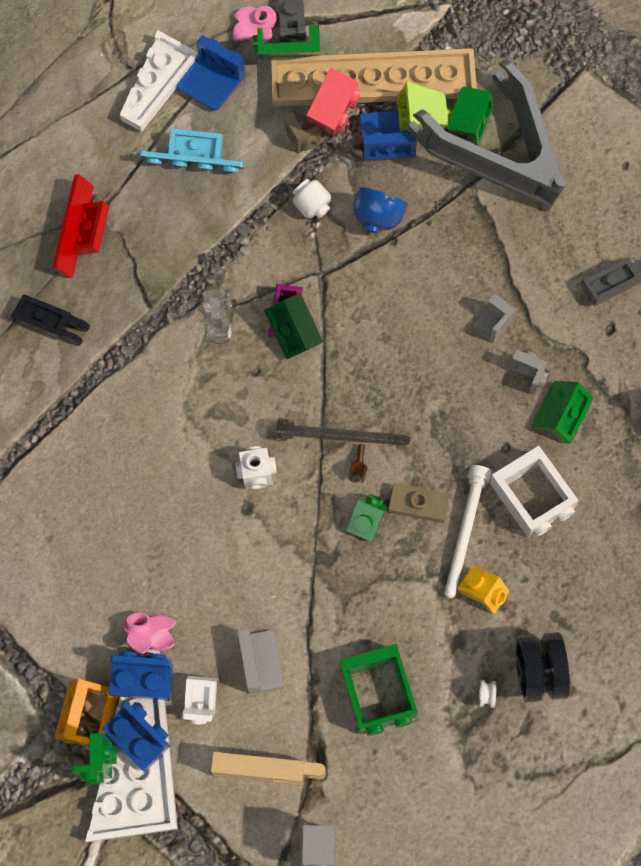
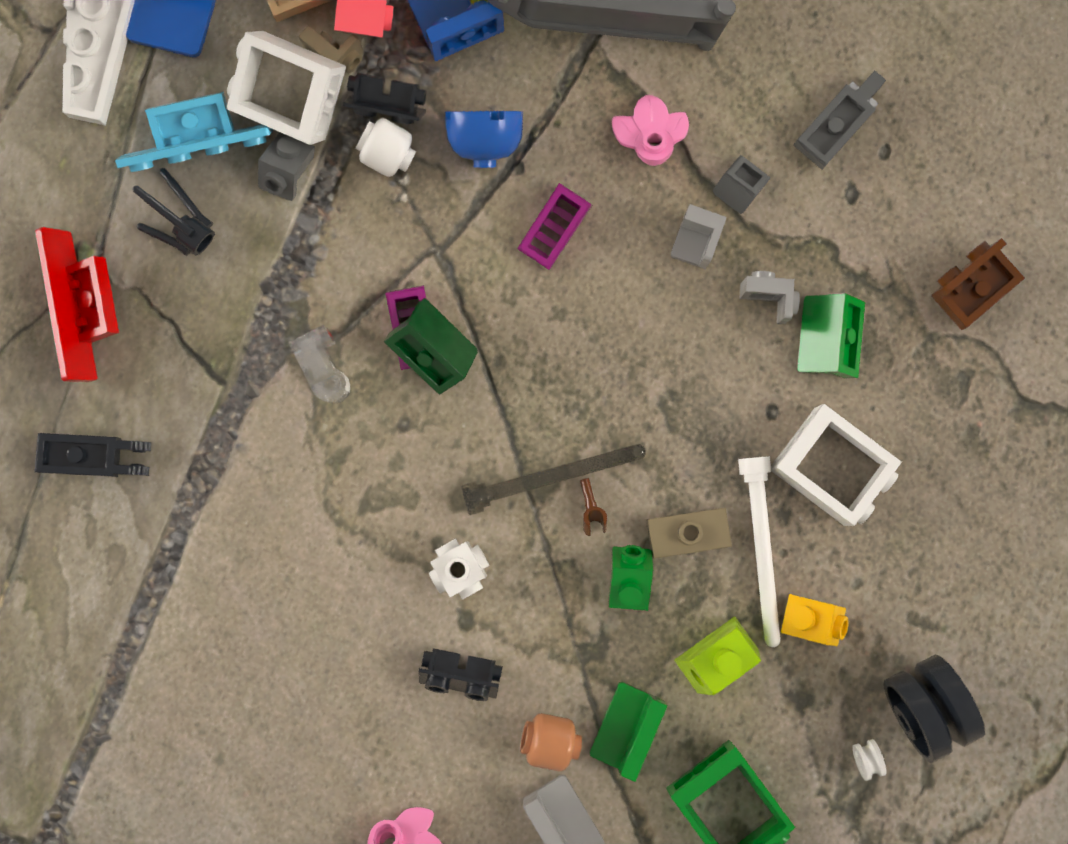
camera: 25 degrees left, 15 degrees up
none -> black plant [132,168,215,256]
none -> white window [226,31,346,145]
none -> dark grey bracket [258,132,315,201]
none -> black hinge [343,73,426,124]
none -> black hinge [419,648,503,701]
none -> magenta slope [517,183,593,270]
none -> nougat head [520,713,582,772]
none -> green panel [589,682,668,782]
none -> bright pink plate [612,95,689,166]
none -> lime torso [674,616,761,695]
none -> dark grey slope [713,155,770,214]

